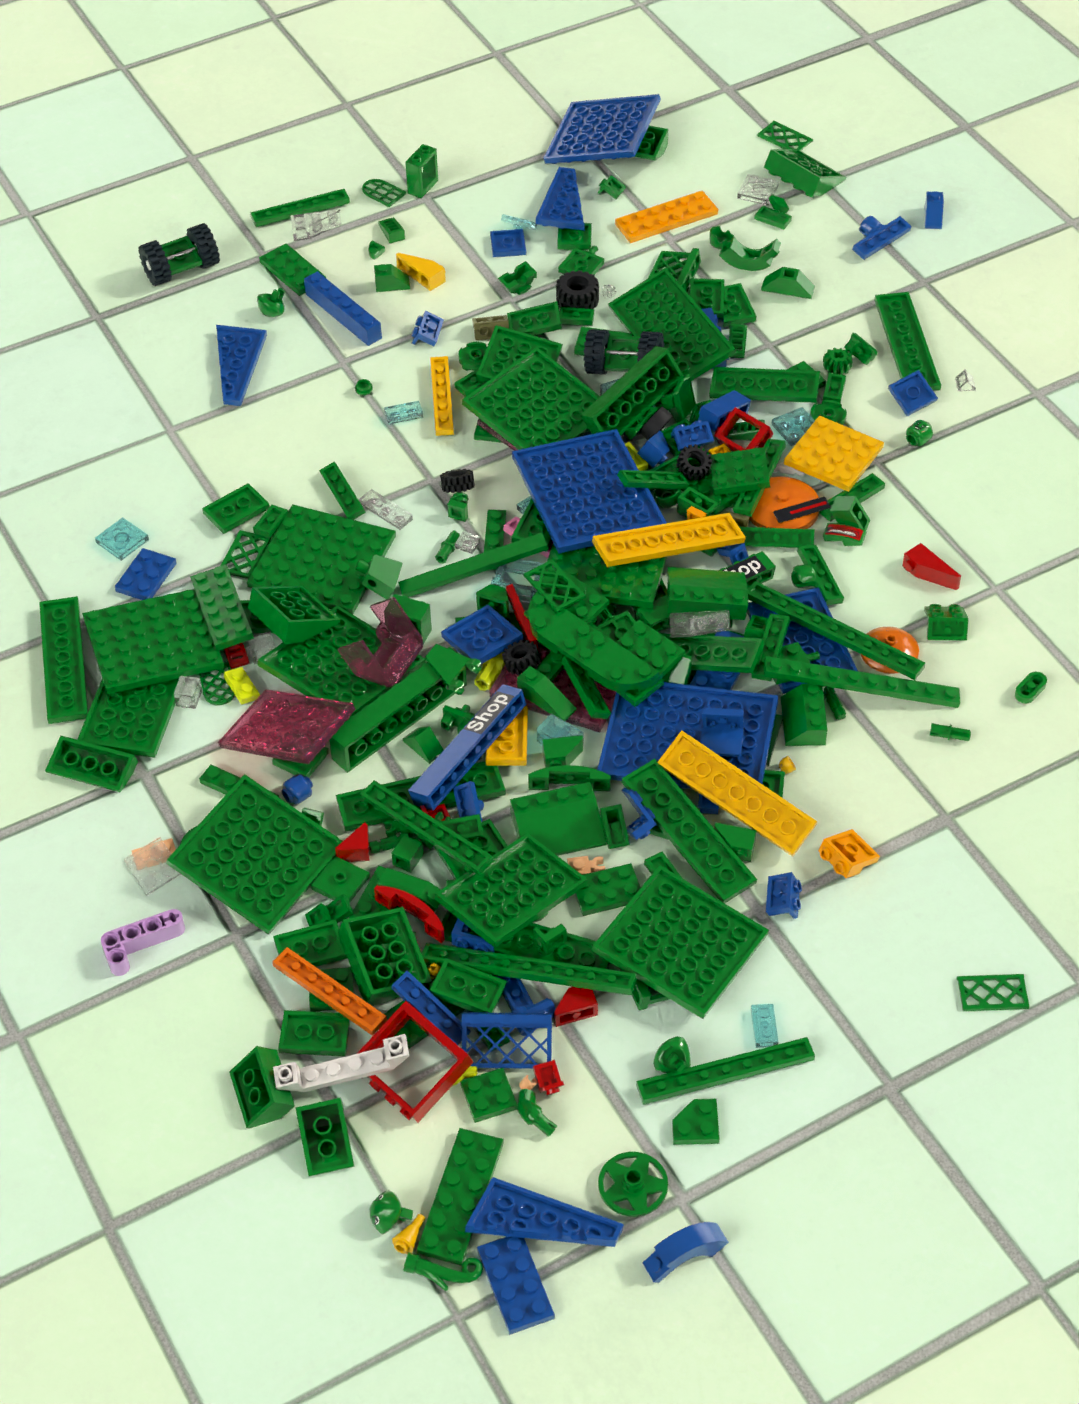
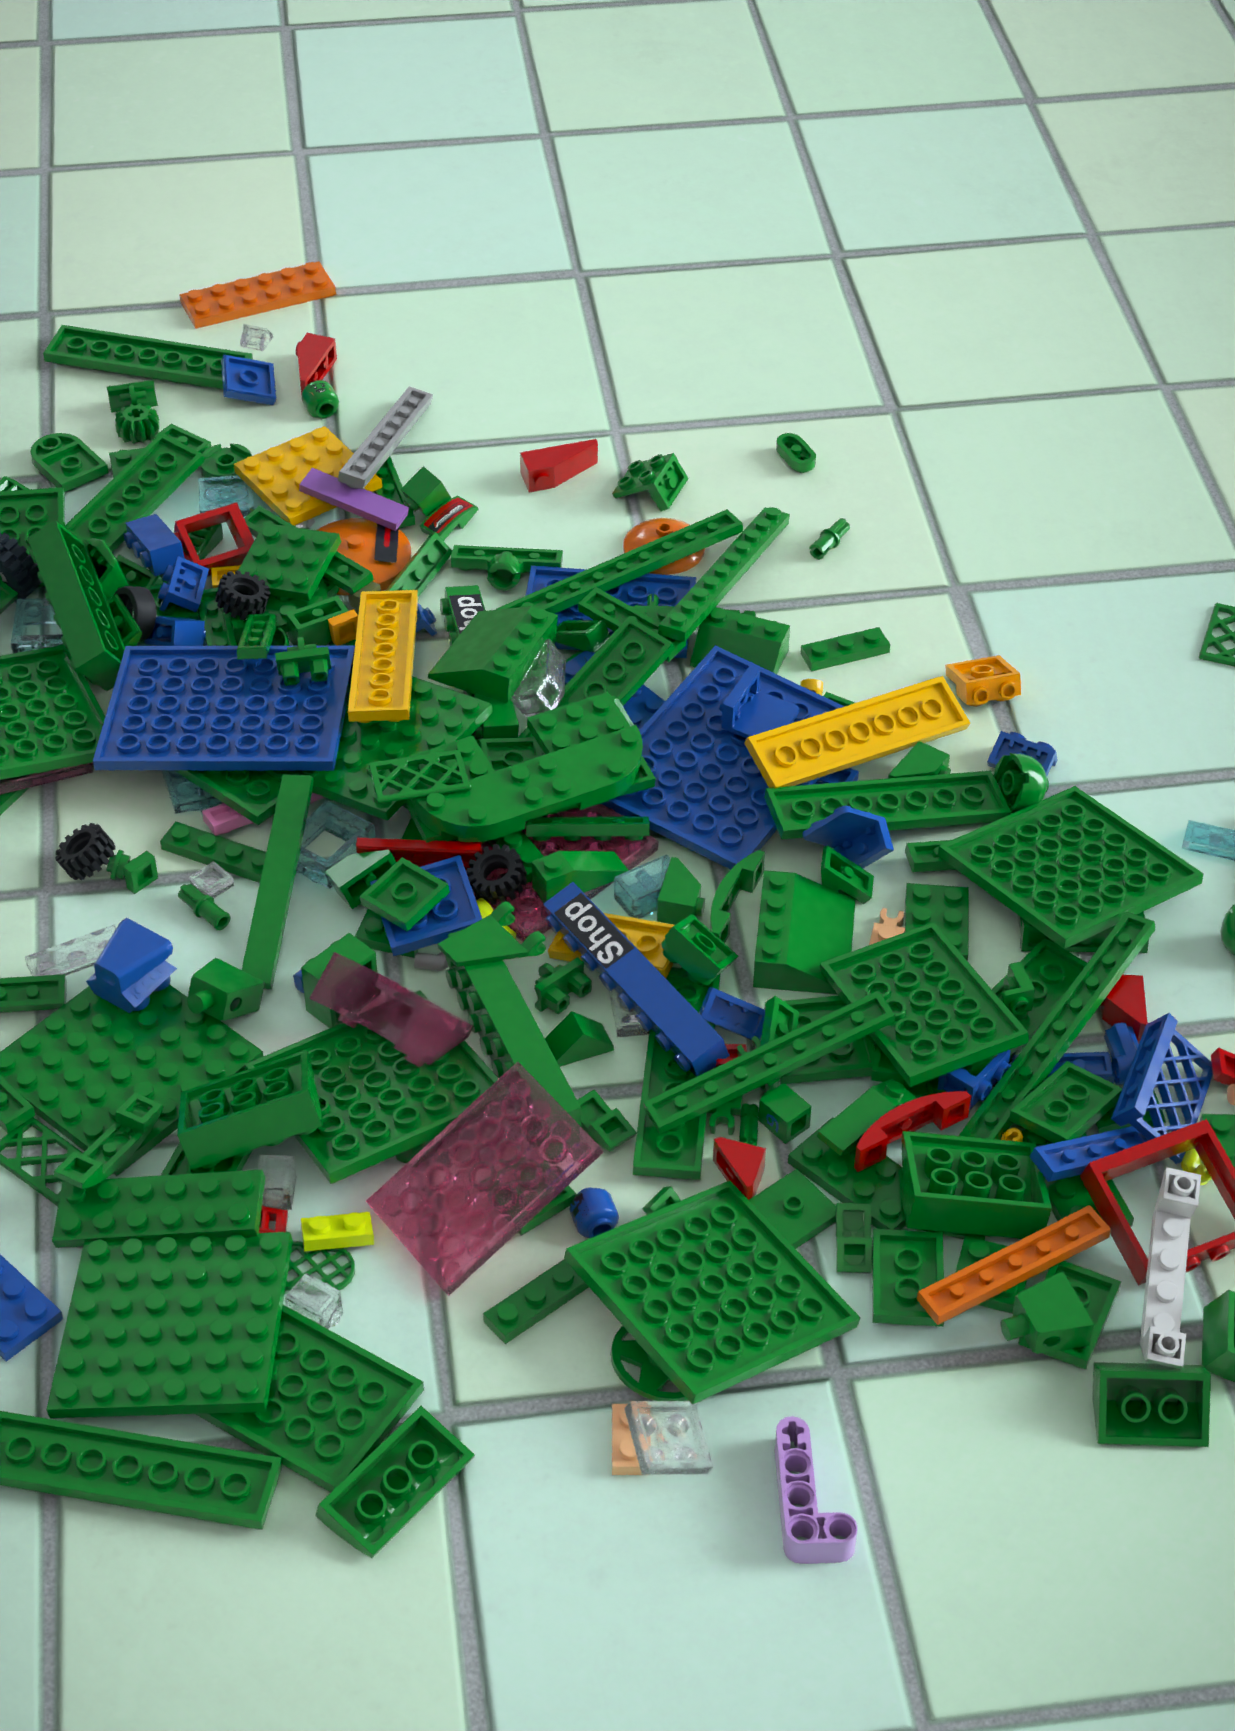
camera: 70 degrees left, 5 degrees down
none -> green plate [30,433,109,493]
none -> green slope [54,1093,163,1189]
none -> blue piece [86,918,177,1013]
none -> orange plate [179,261,336,329]
none -> green hips [275,637,332,686]
none -> red slope [295,333,337,396]
none -> medium lavender tile [299,468,409,531]
none -> light grey plate [338,386,433,489]
none -> green plate [359,857,450,932]
none -> green slope [577,1089,637,1152]
none -> green slope [661,914,739,985]
none -> green plate [800,627,890,672]
none -> green cylinder [994,753,1049,813]
none -> green torso [1000,1271,1094,1354]

